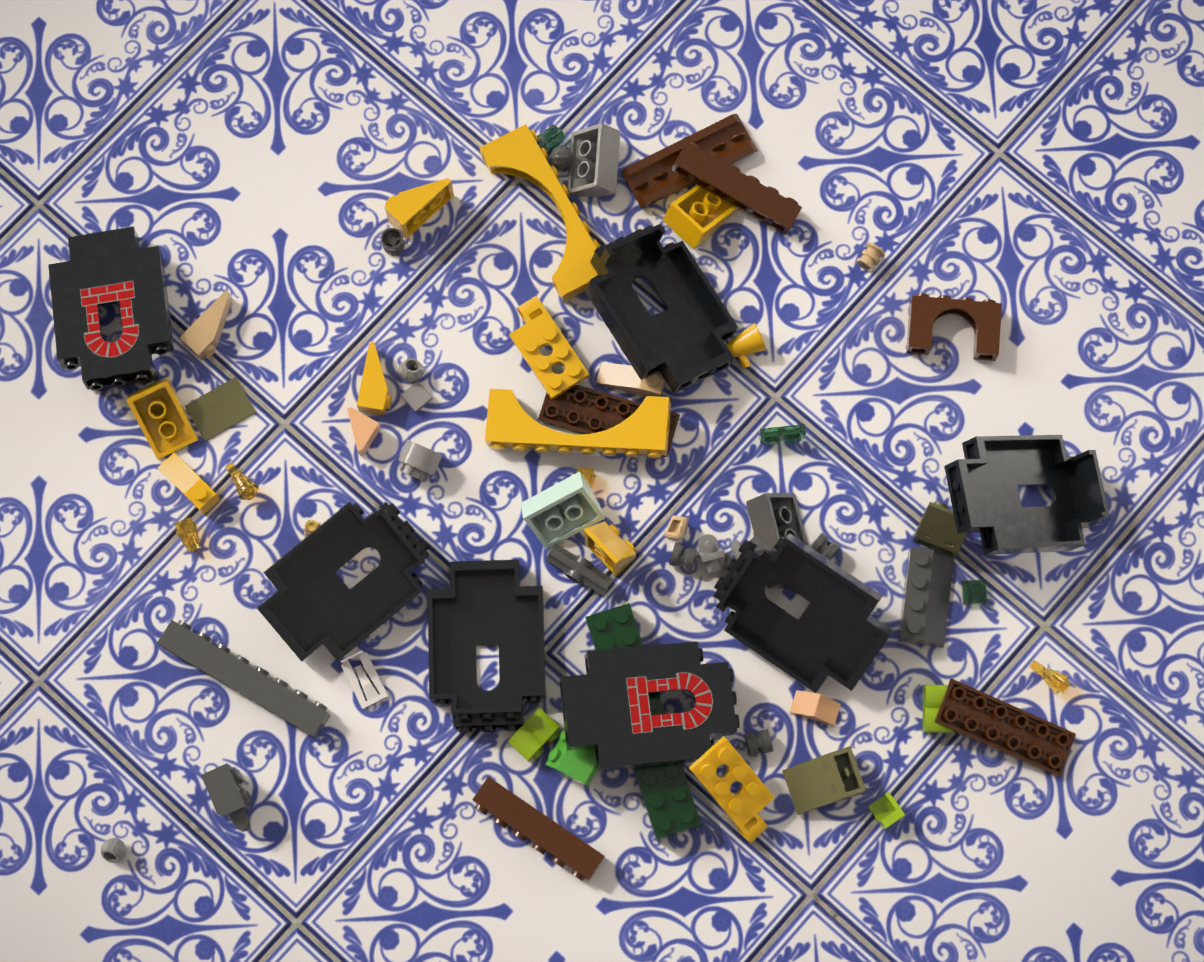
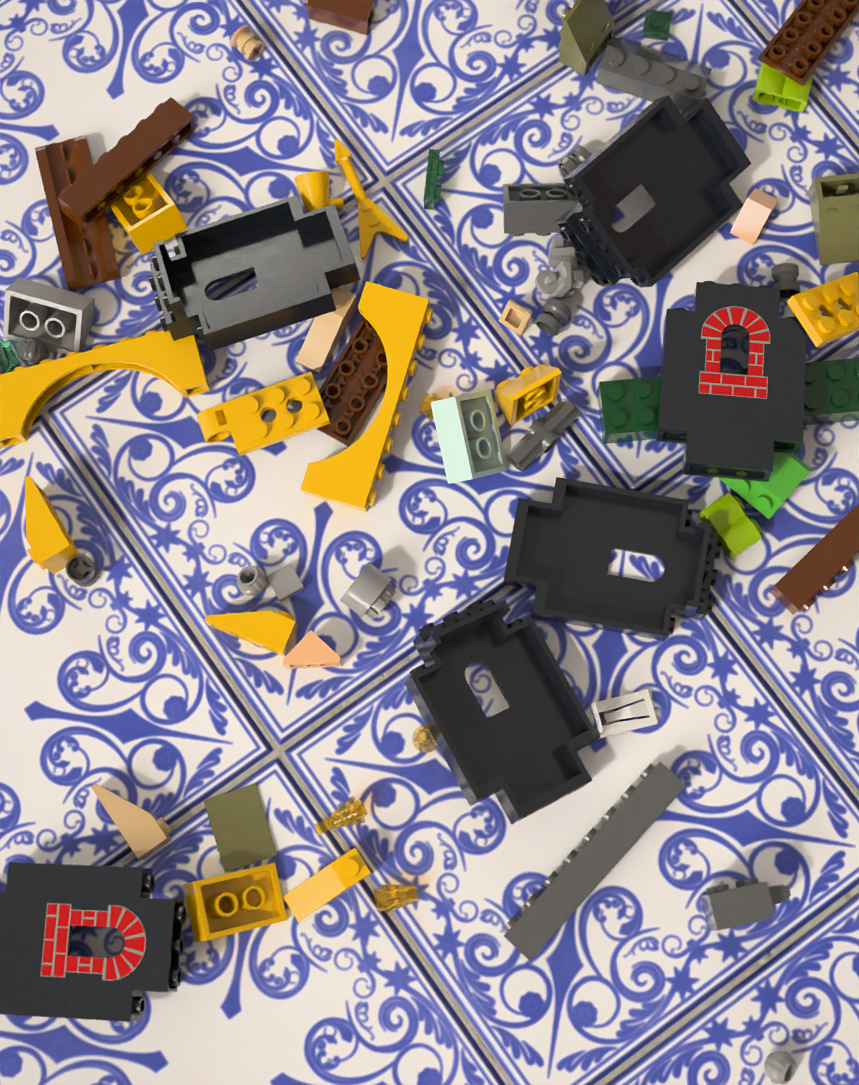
camera: 75 degrees left, 0 degrees up
none -> yellow piece [334,140,408,260]

